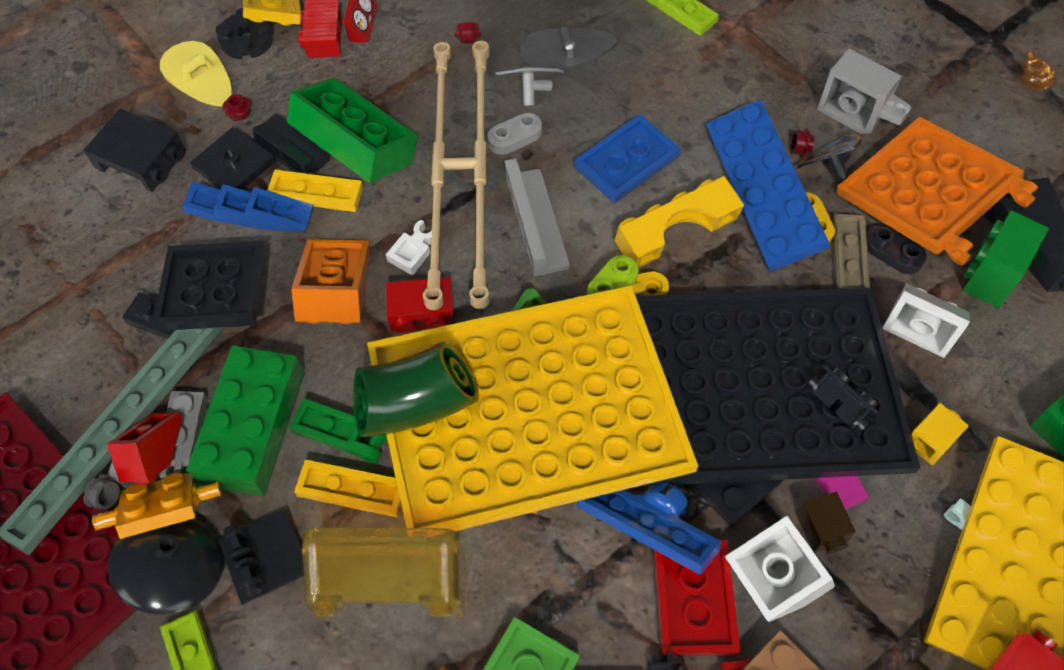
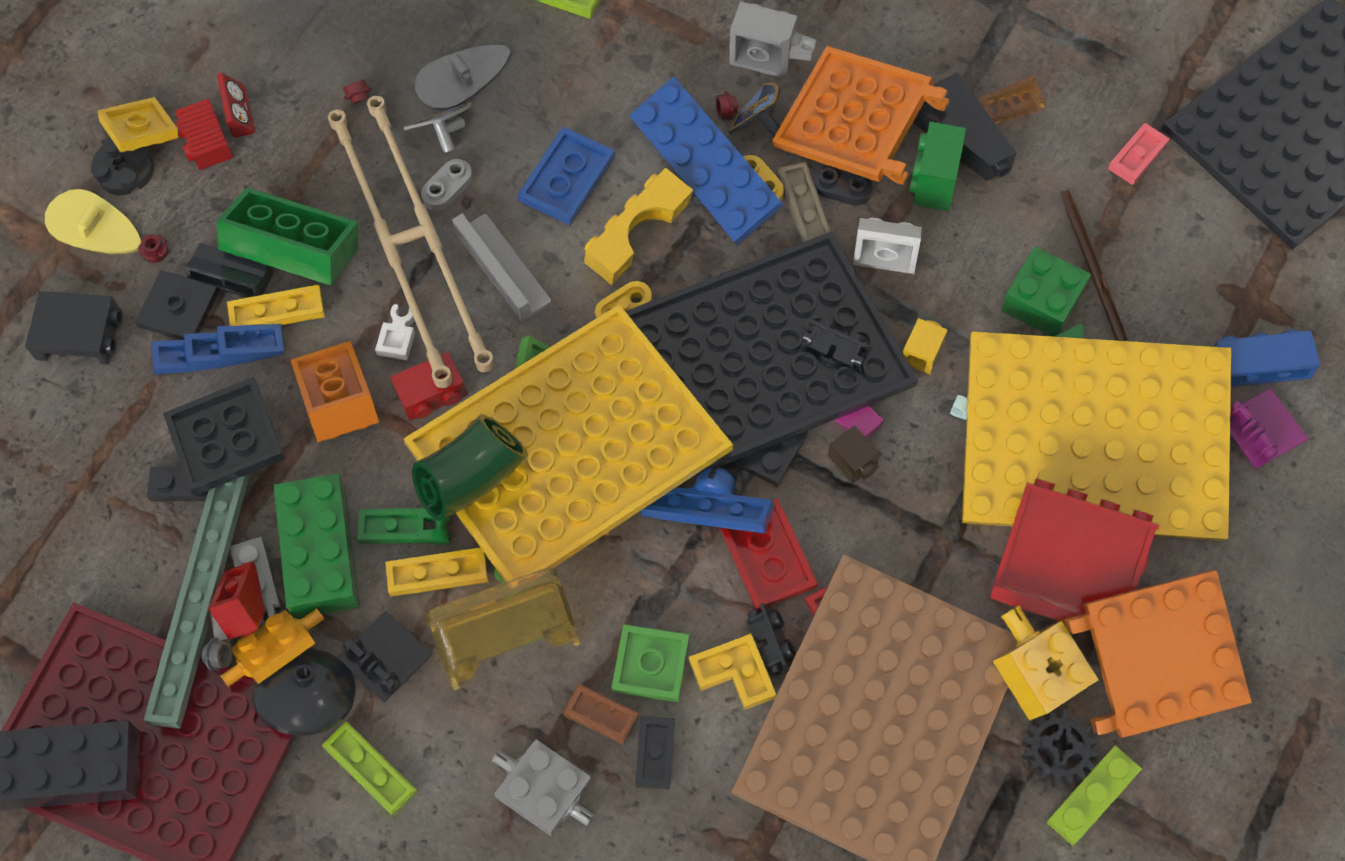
camera: 20 degrees left, 5 degrees up
lime plate [587,255,638,295] -> none
white slope [725,516,835,622] -> none

